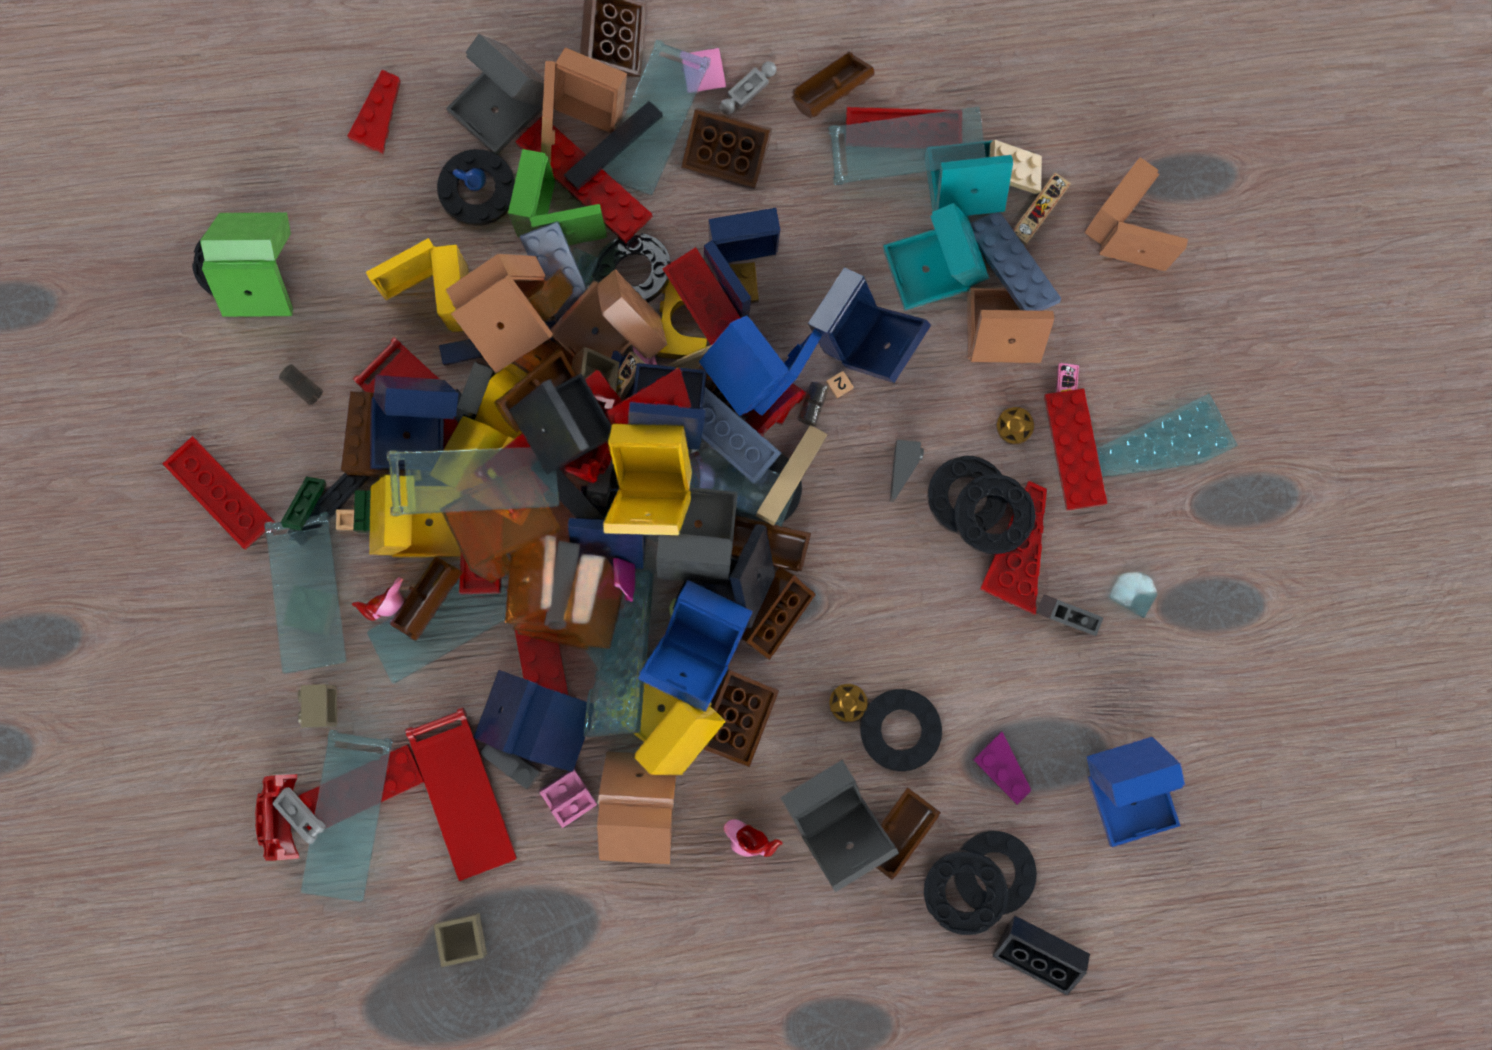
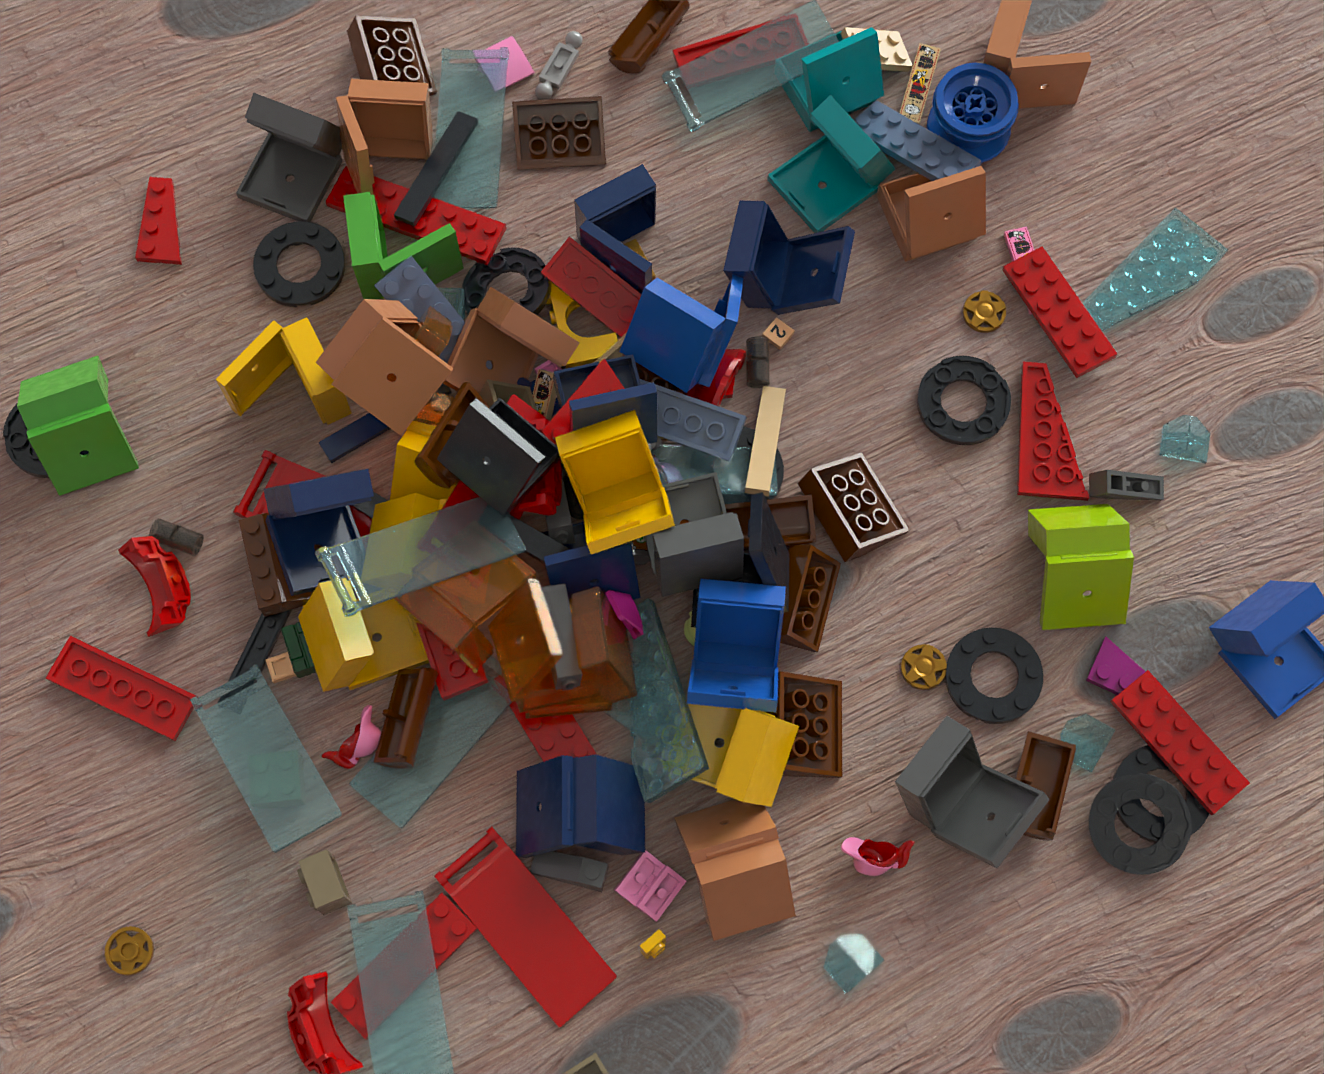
camera: 15 degrees left, 10 degrees down
light grey plate [272,788,326,844] -> none
dark green plate [281,476,327,531] -> none
blue piece [453,168,487,191] -> none
dark grey slope [457,362,495,417] -> none
dark grey slope [890,440,924,502] -> none
black plate [954,474,1035,555] -> none
black slope [992,915,1090,995] -> none
none -> pearl gold wheel [105,926,154,975]
none -> red windscreen [118,536,191,637]
none -> yellow plate [640,929,666,959]
none -> reddish brown slope [797,452,910,562]
none -> clear light blue slope [824,934,884,994]
none -> blue wheel [927,63,1019,163]
none -> lime container [1028,504,1134,630]
none -> clear light blue slope [1060,713,1115,773]
none -> red plate [1110,670,1250,816]

